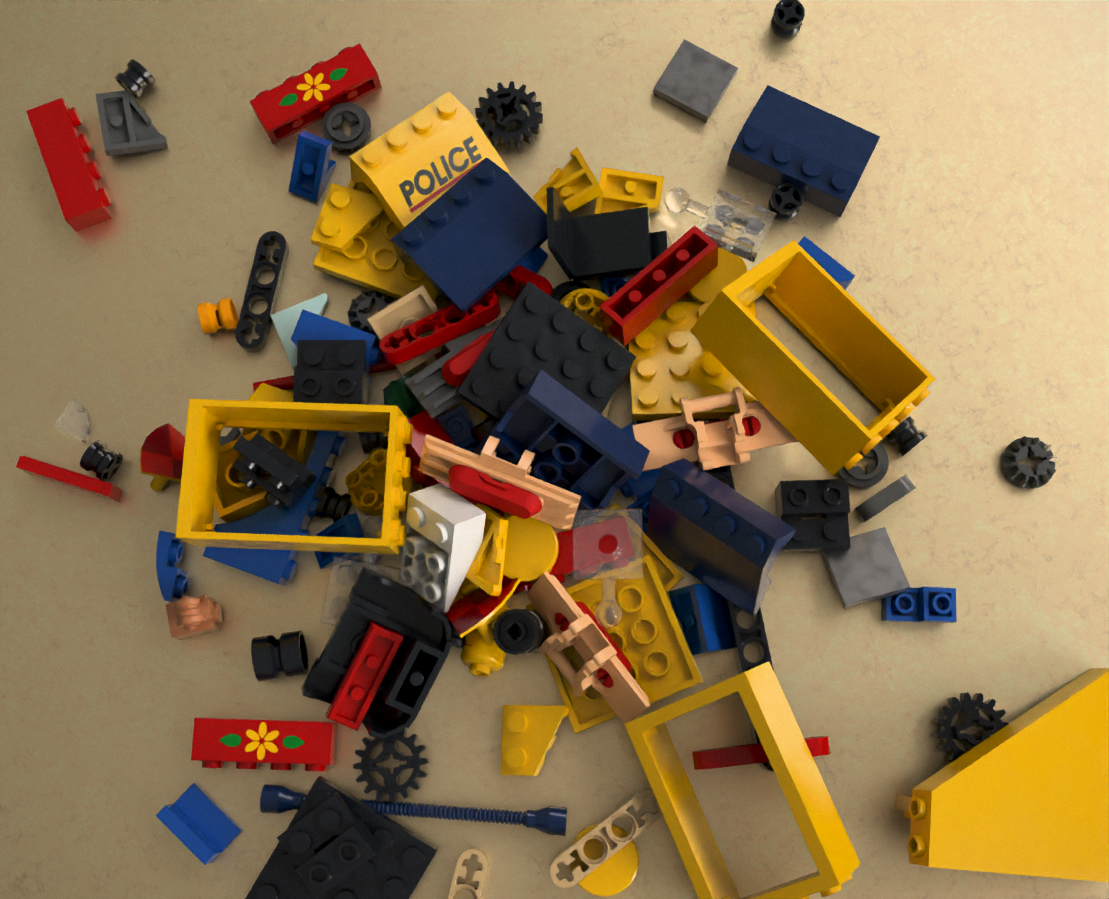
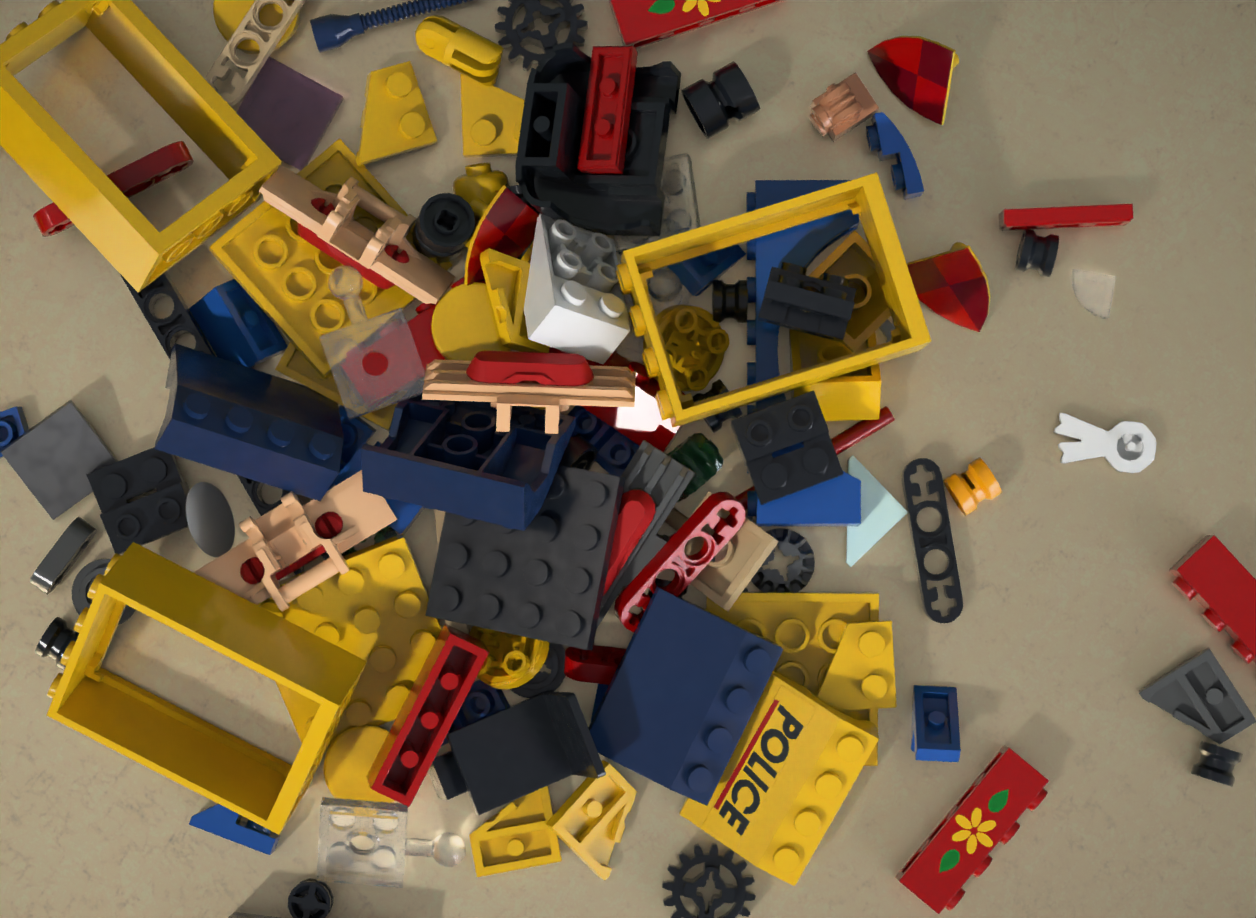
camera: 155 degrees right, 10 degrees up
dark grey gear [321,103,371,151] -> none
none -> white sticker [185,482,235,557]
none -> tile [237,56,344,171]
none -> yellow arm [415,15,504,86]
none -> yellow wing [460,74,525,158]
none -> shield [867,36,959,125]
none -> white piece [1054,413,1157,473]

